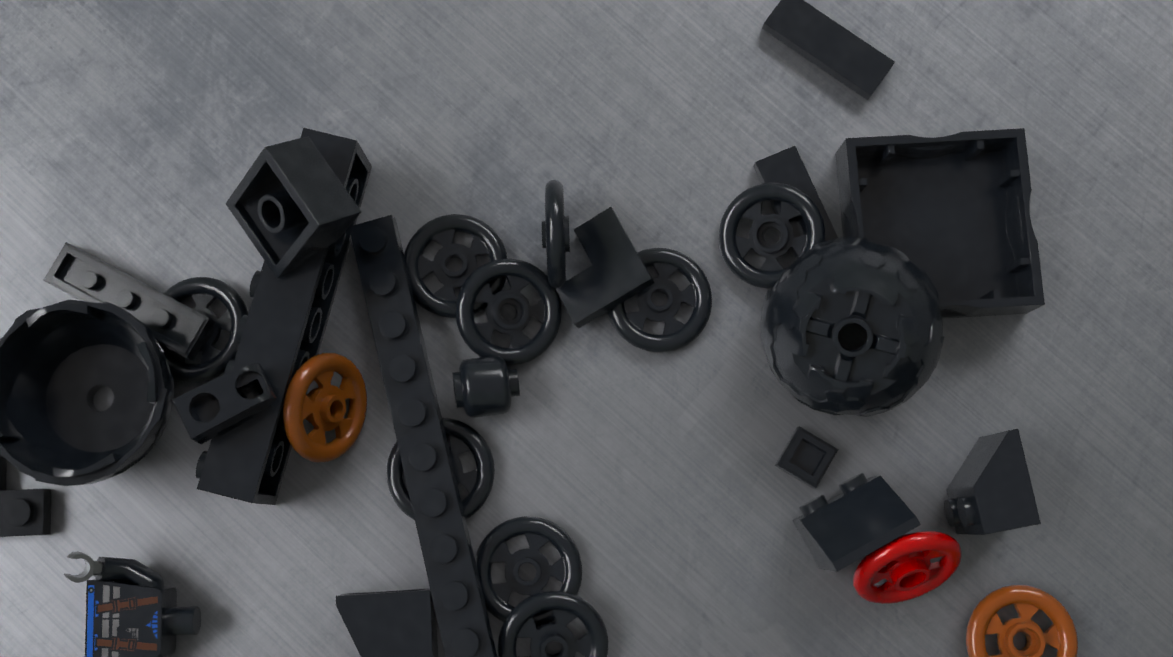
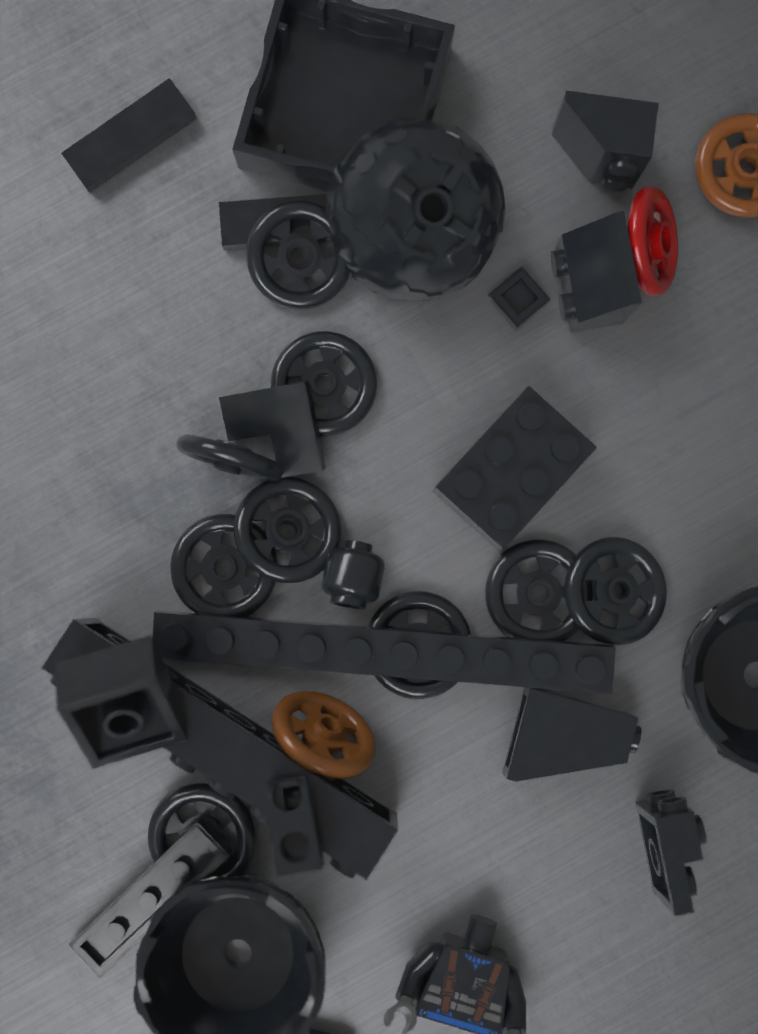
camera: 70 degrees left, 5 degrees up
none -> black brick [433,386,597,552]

